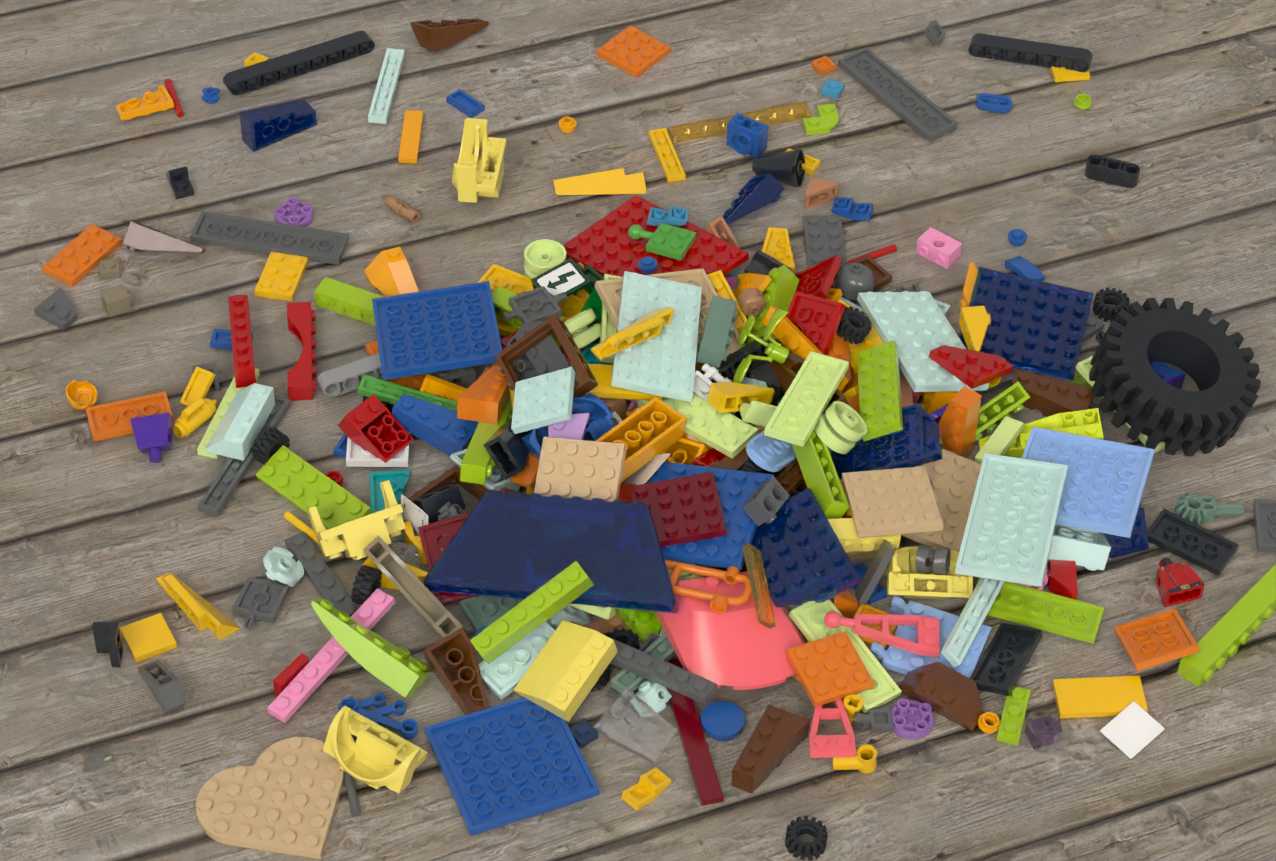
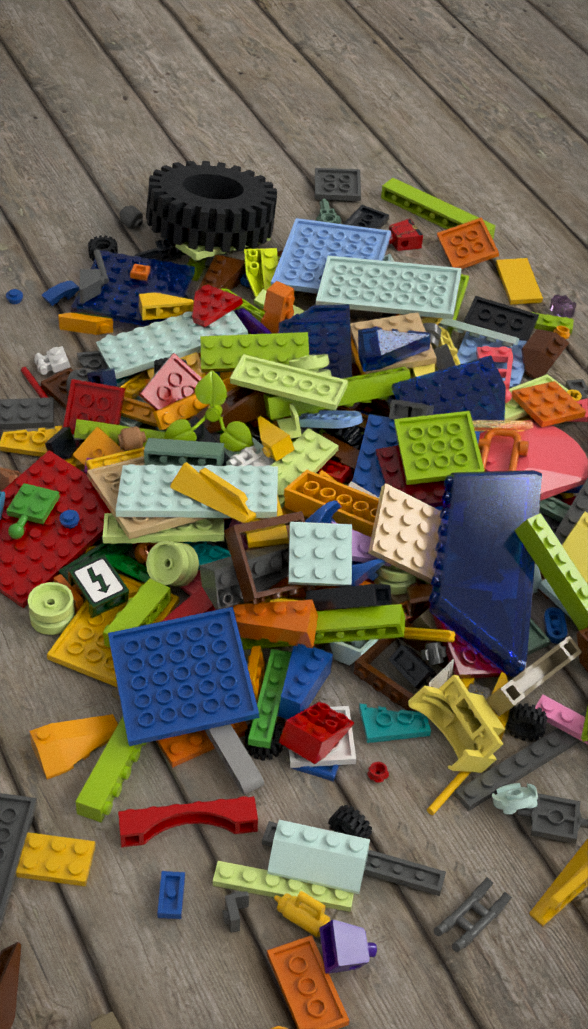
camera: 95 degrees left, 0 degrees up
yellow tile [179,366,216,407] -> none
red arch [228,295,256,388] -> none
lime plate [255,445,372,541] -> none
dark grey plate [503,286,567,323] -> none
medium lavender tile [891,698,934,740] -> none
bright pink brick [916,227,962,269] -> none
white sticker [1100,701,1165,759] -> none
none -> white plate [34,346,71,375]
none -> dark grey slope [80,269,104,303]
none -> dark blue brick [87,368,117,386]
none -> dark grey bar [94,249,109,284]
none -> orange tile [130,264,150,281]
none -> clear blue wedge [358,327,431,372]
none -> lime plate [394,411,485,485]
none -> yellow axle [402,627,455,642]
none -> dark grey piece [434,877,512,952]

